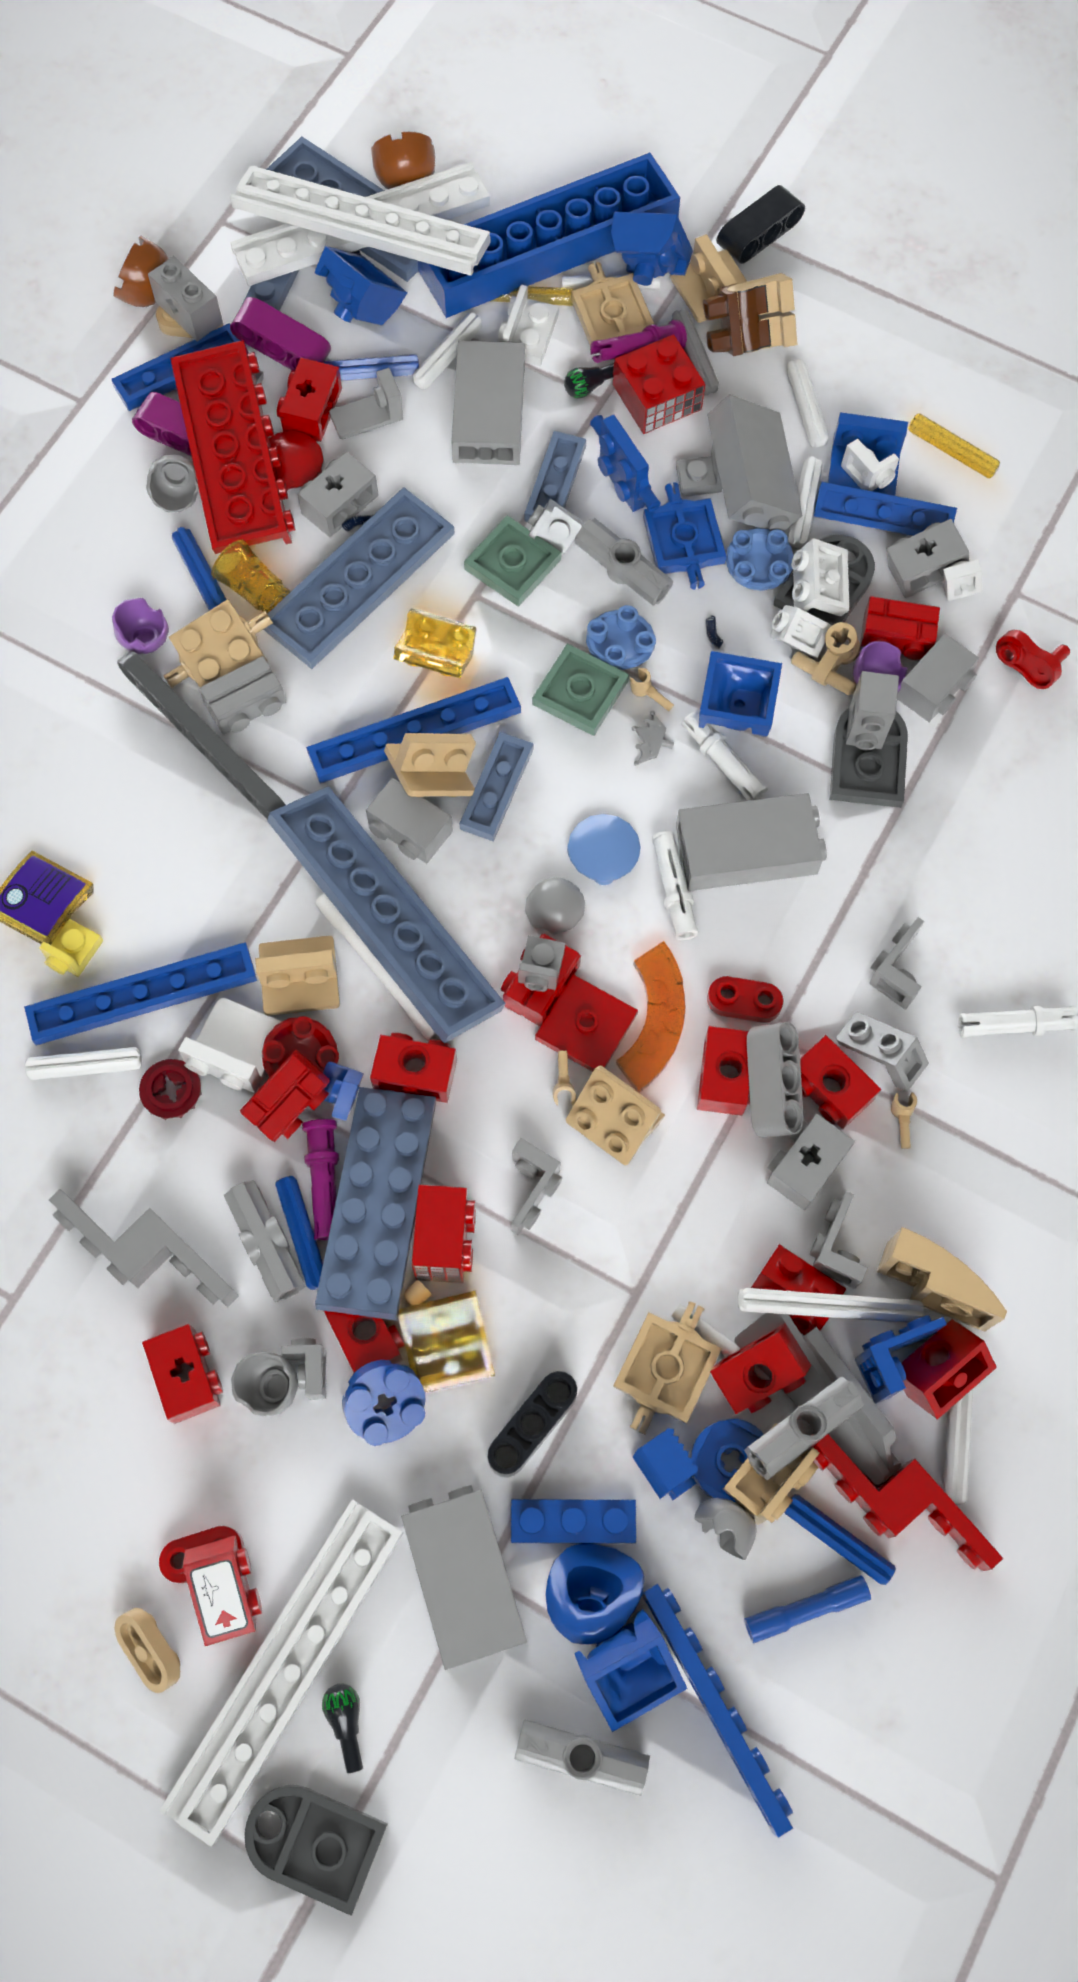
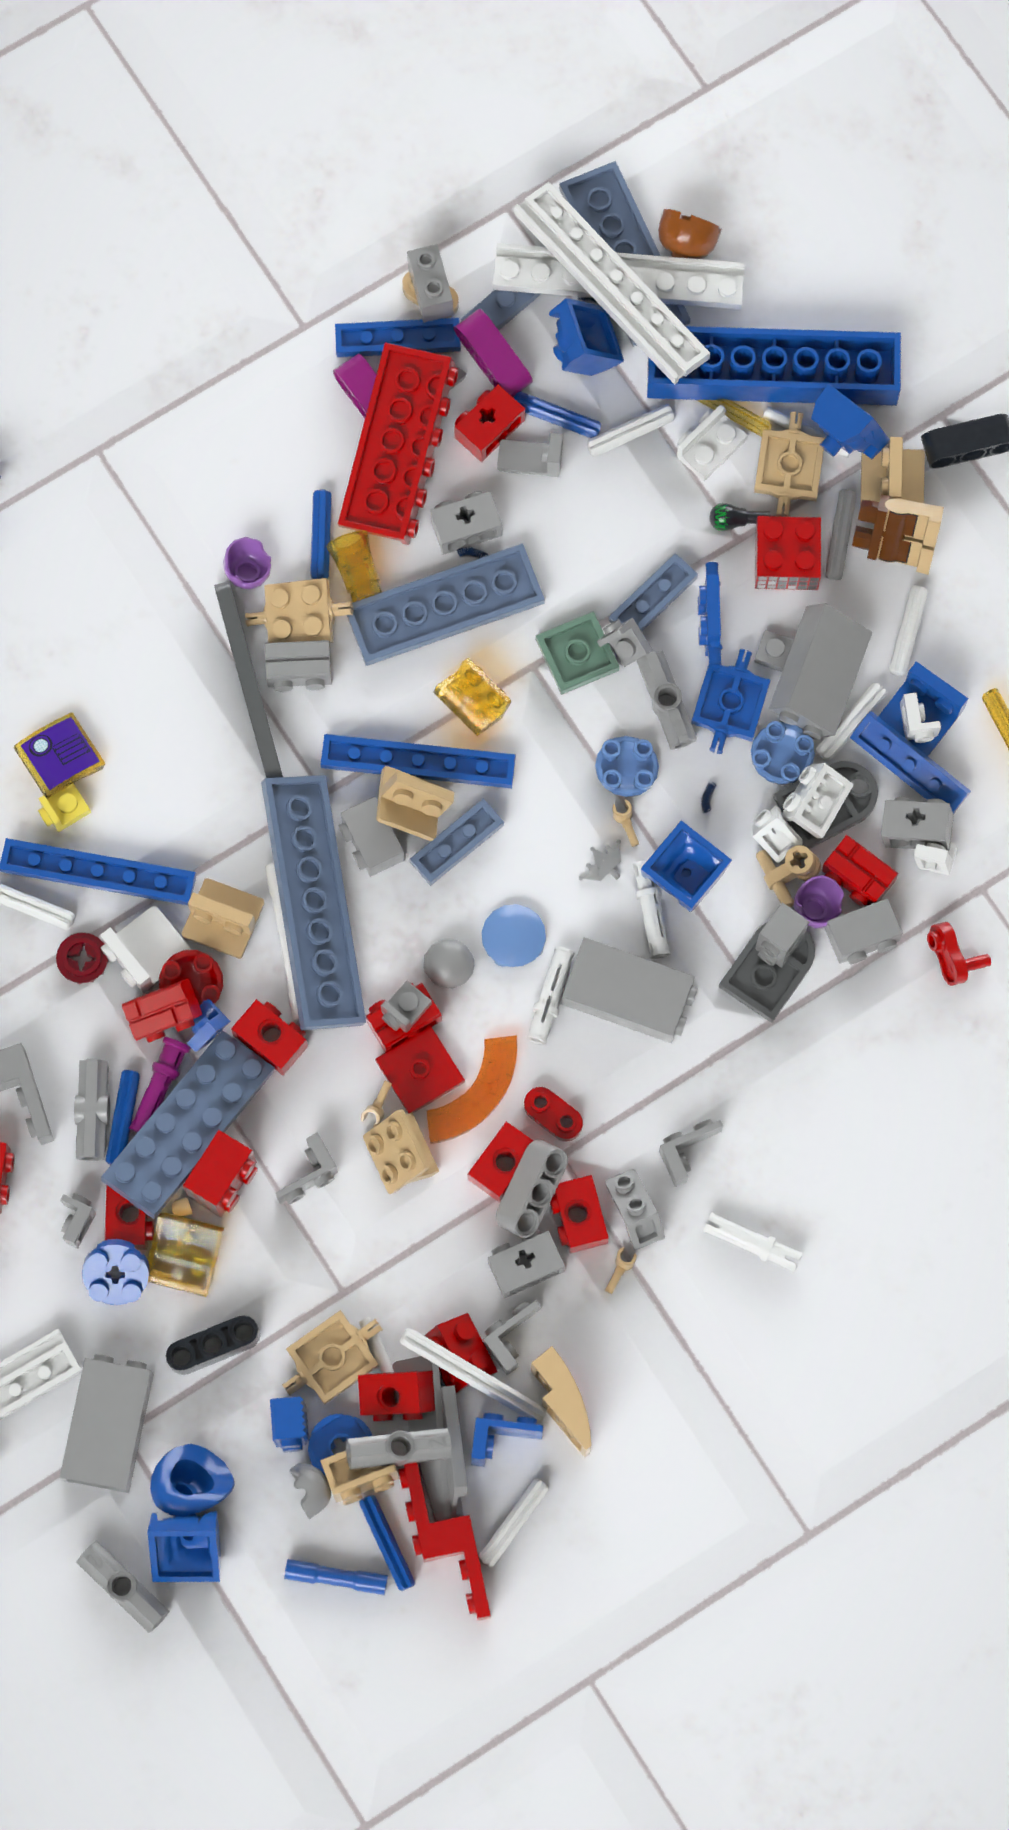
camera: 30 degrees right, 5 degrees up
dark orange cylinder [113,235,169,307] -> none
light grey hair [146,455,199,512] -> none
light grey hair [231,1352,299,1416] -> none
red dish [269,431,324,491] -> none
light grey brick [451,340,525,465] -> none
blue plate [511,1499,636,1544] -> none
sand green plate [532,643,629,736] -> none
magenta pin [590,319,687,363] -> none
blue plate [642,1584,793,1838] -> none
red brick [901,1319,997,1420] -> none

